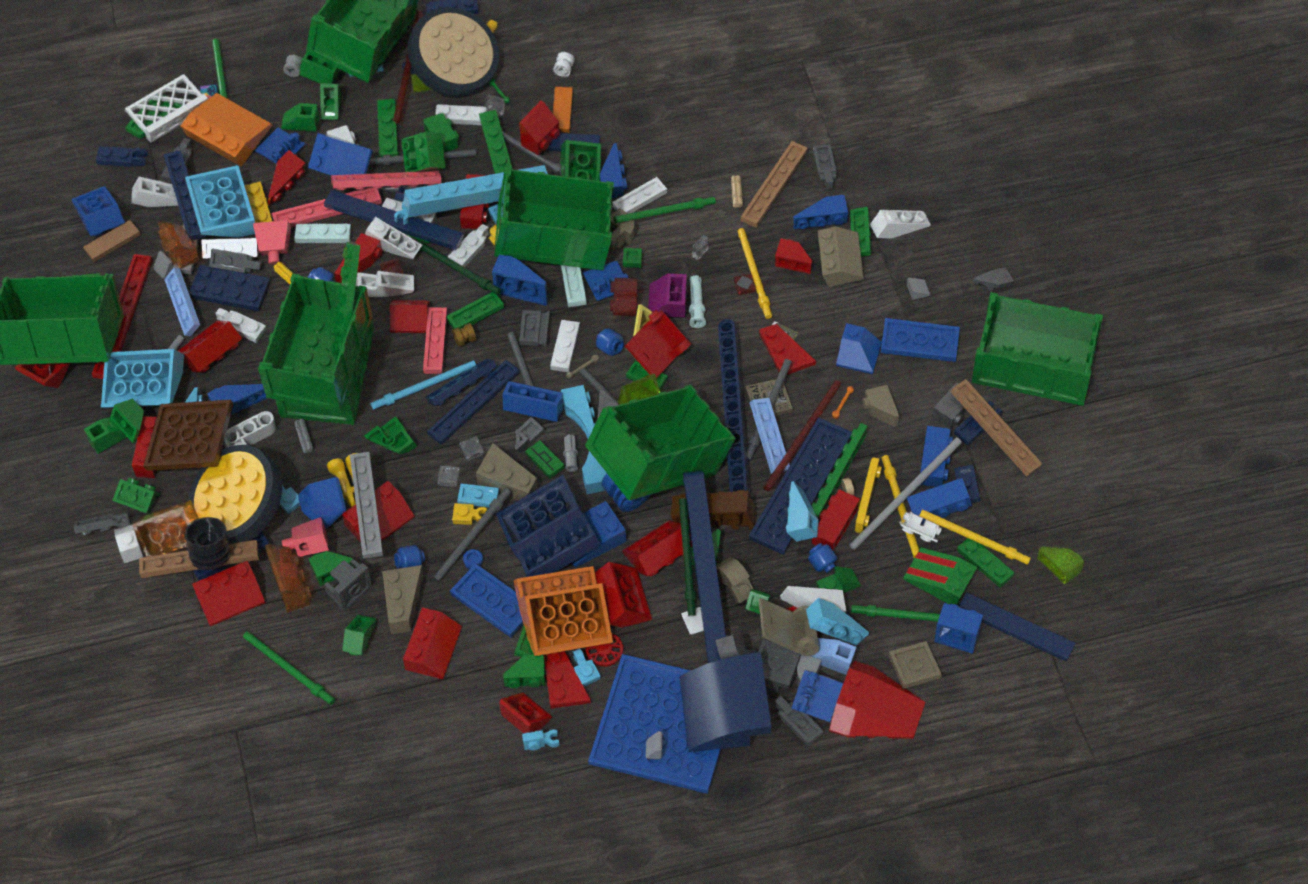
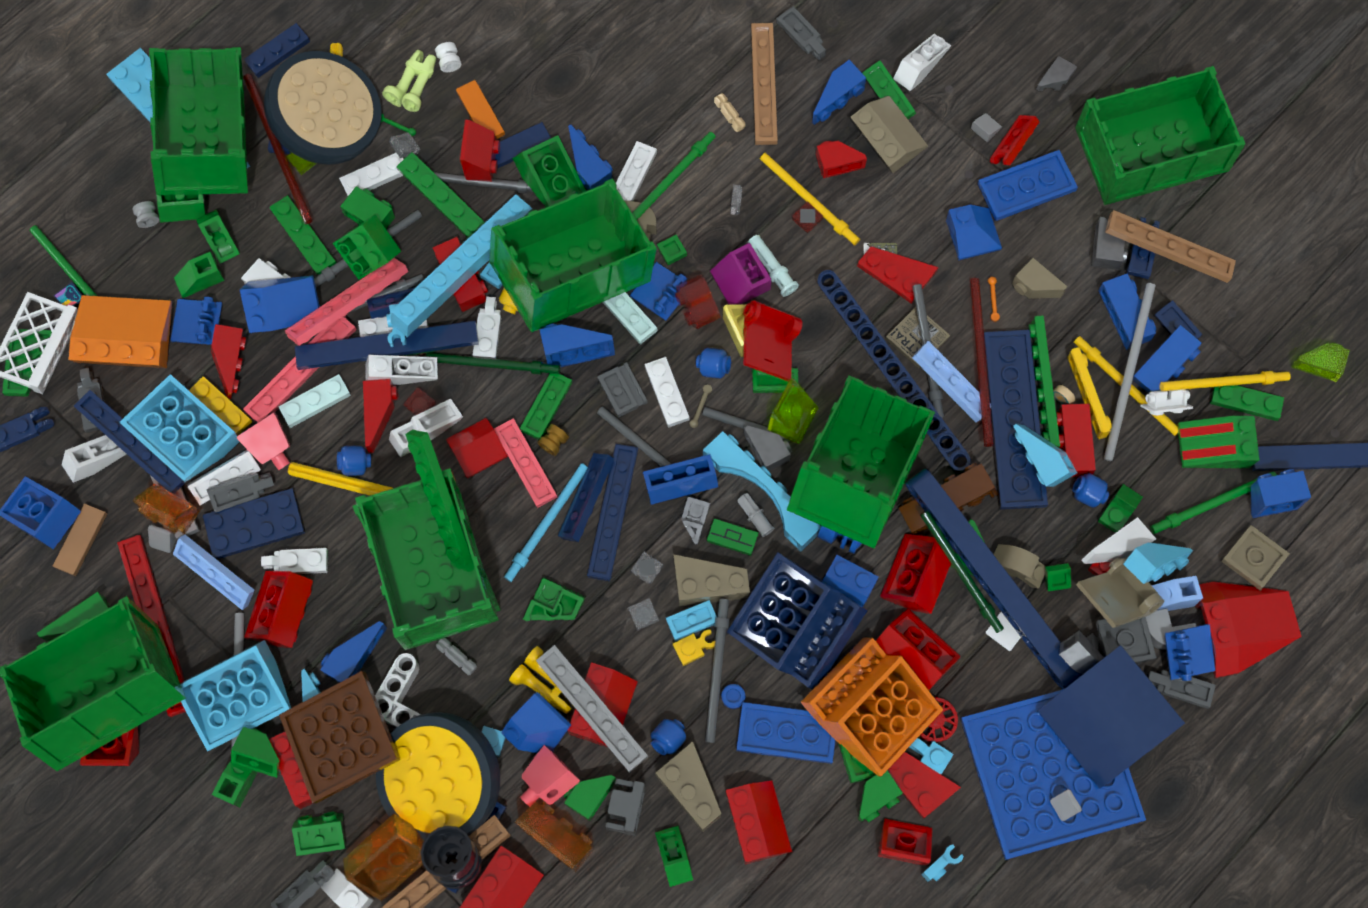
camera: 30 degrees left, 15 degrees up
none -> yellowish green piece [382,50,436,112]
none -> red hinge [990,115,1039,165]

